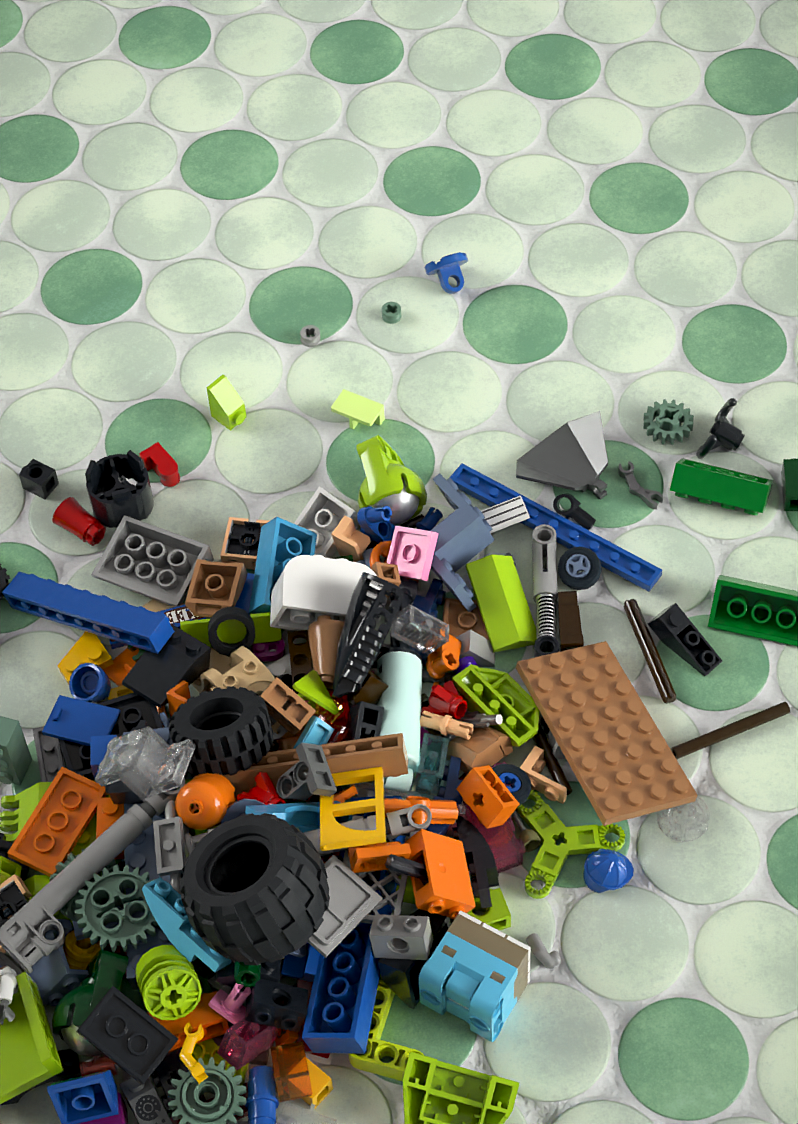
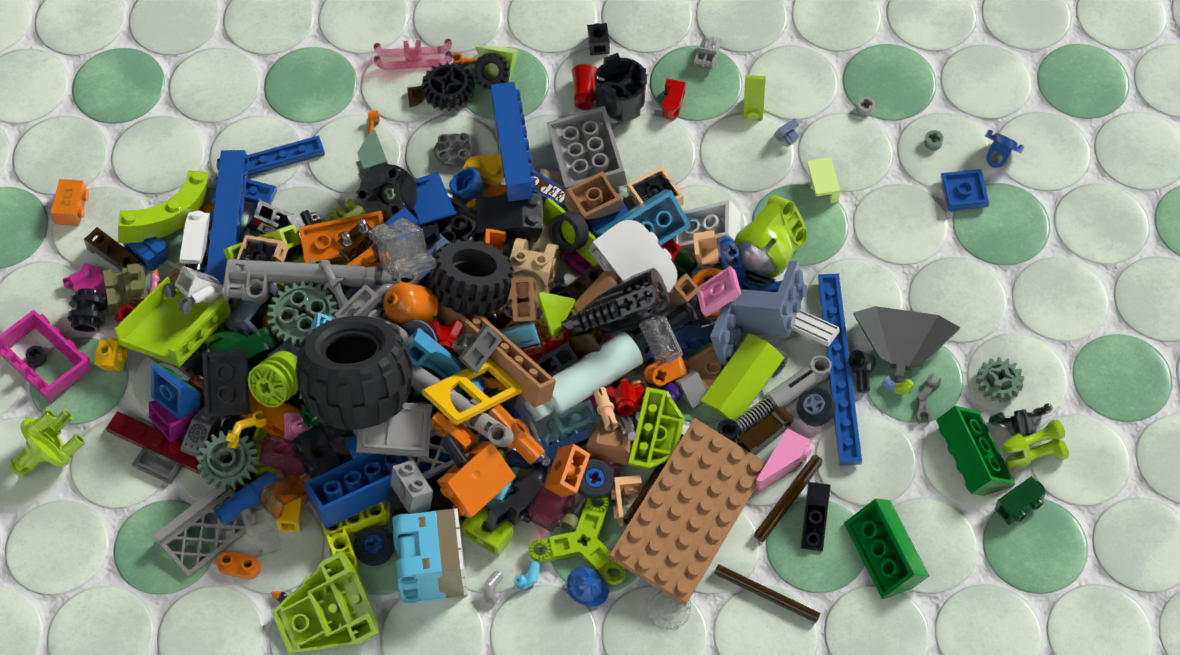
camera: 50 degrees right, 5 degrees up
none -> light grey sword [318,260,348,308]
none -> dark brown piece [337,219,378,262]
none -> black bush [354,526,394,566]
none -> black piece [356,164,418,223]
none -> flat silver dish [434,133,474,166]
none -> medium azure arm [514,561,540,590]
none -> light grey arm [693,35,722,70]
none -> bright pink slope [755,429,812,491]
none -> sand blue tile [774,118,799,145]
none -> lime arm [882,376,914,395]
none -> blue plate [940,169,989,211]
none -> lime piece [1003,419,1069,468]

